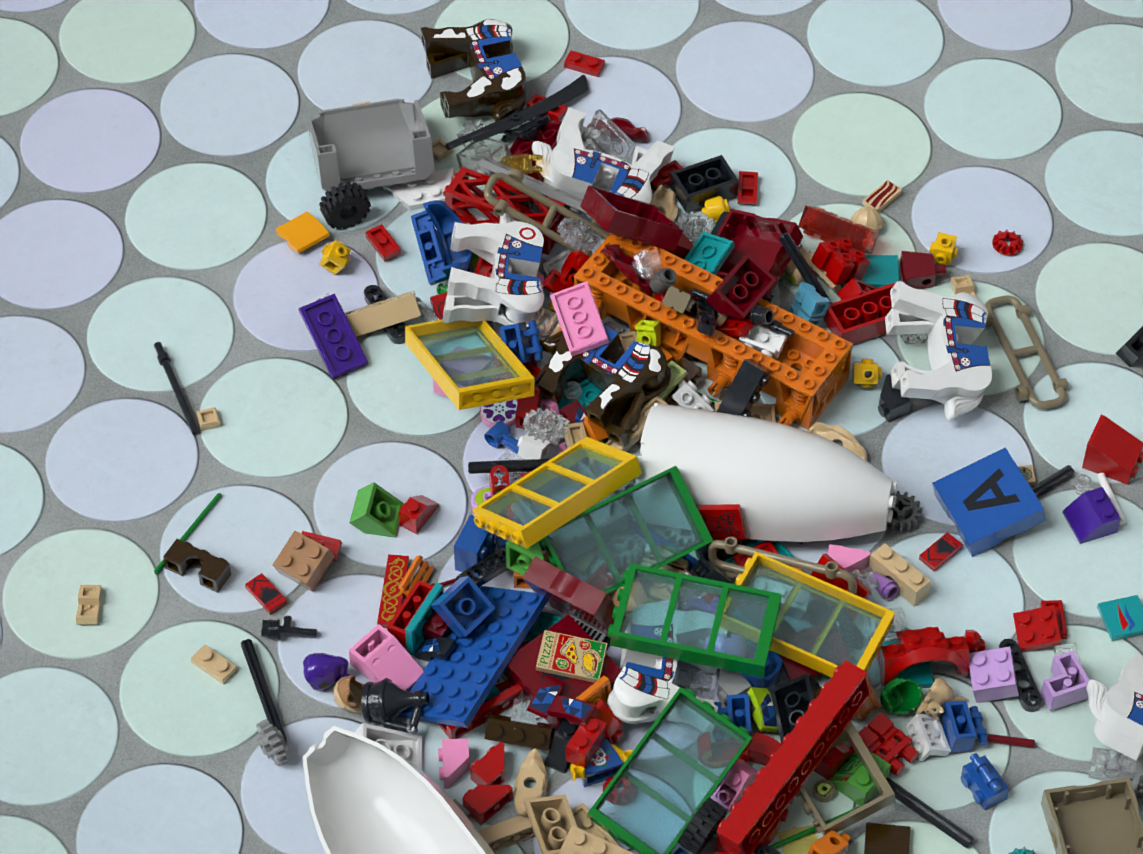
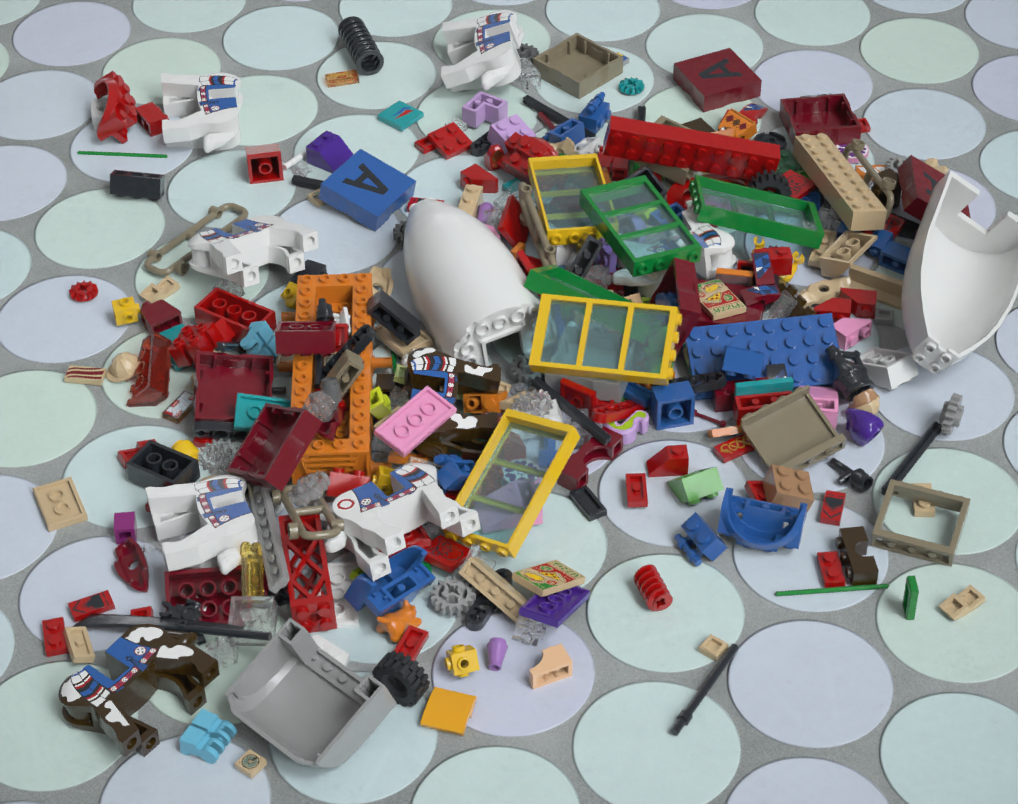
camera: 125 degrees left, 10 degrees down
none -> tan tile [32,477,88,532]
none -> tan plate [63,626,95,663]
none -> red tile [68,590,115,622]
none -> magenta brick [114,511,137,545]
none -> medium azure legs [179,708,237,764]
none -> orange animal [376,600,422,643]
none -> light grey gear [430,576,476,617]
none -> red slope [460,163,498,193]
none -> medium lavender cone [487,637,508,671]
none -> tile [512,560,586,597]
none -> black axle [523,95,596,138]
none -> light nougat arch [529,644,572,689]
none -> dark red arch [557,426,623,491]
none -> black tile [569,485,607,522]
none -> red plate [625,473,648,507]
none -> red piece [634,564,673,611]
none -> blue brick [674,512,728,566]
none -> blue piece [717,487,808,552]
none -> dark tan panel [740,385,846,470]
none -> red plate [816,551,846,588]
none -> dark tan window [871,479,971,567]
none -> green tile [902,575,919,620]

